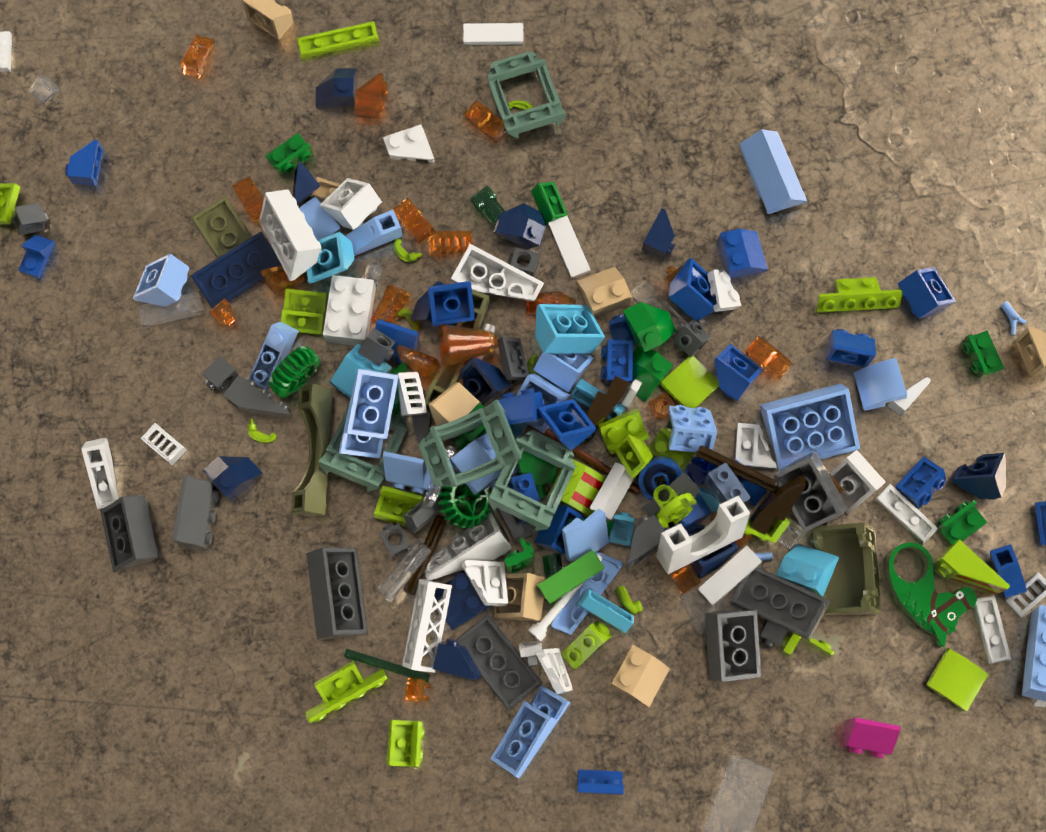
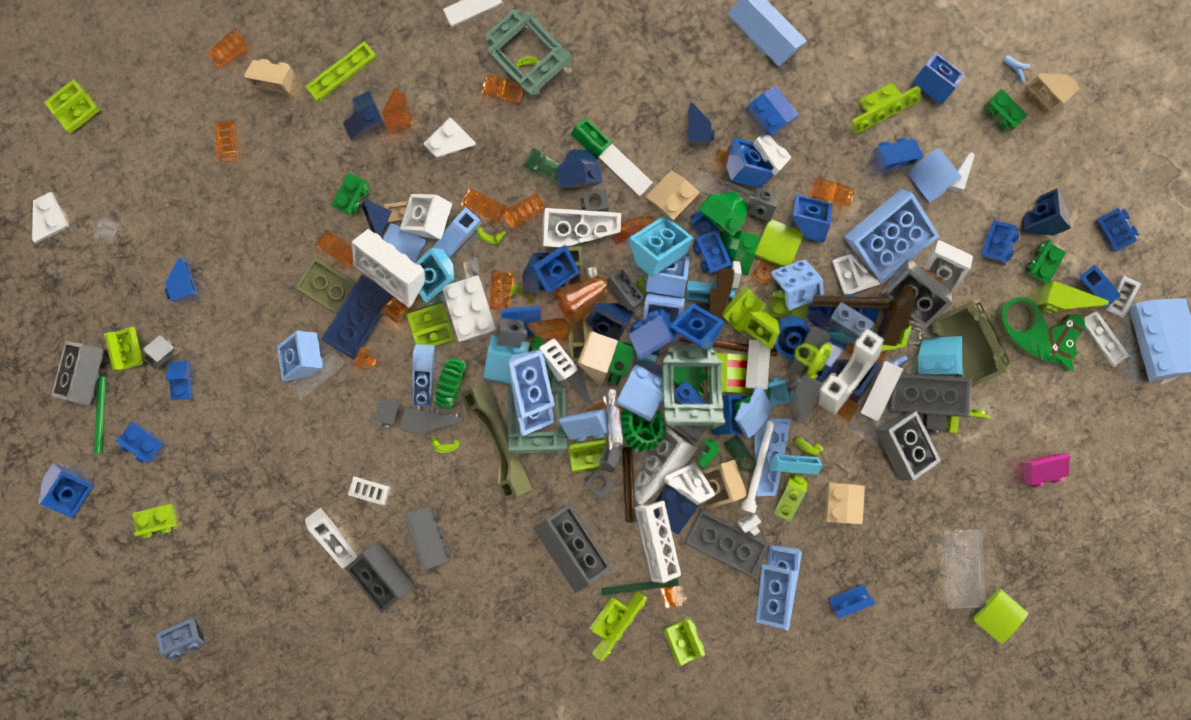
camera: 30 degrees left, 10 degrees up
dark blue slope [202,456,263,502] -> none
clear tile [378,539,431,603] -> none
sand green wedge [419,400,522,487] -> none
dark blue slope [433,639,481,680] -> none
white wing [536,648,573,694] -> none
bright green tile [537,549,605,605] -> none
white tile [874,484,938,545] -> none
lime slope [926,648,989,712] -> none

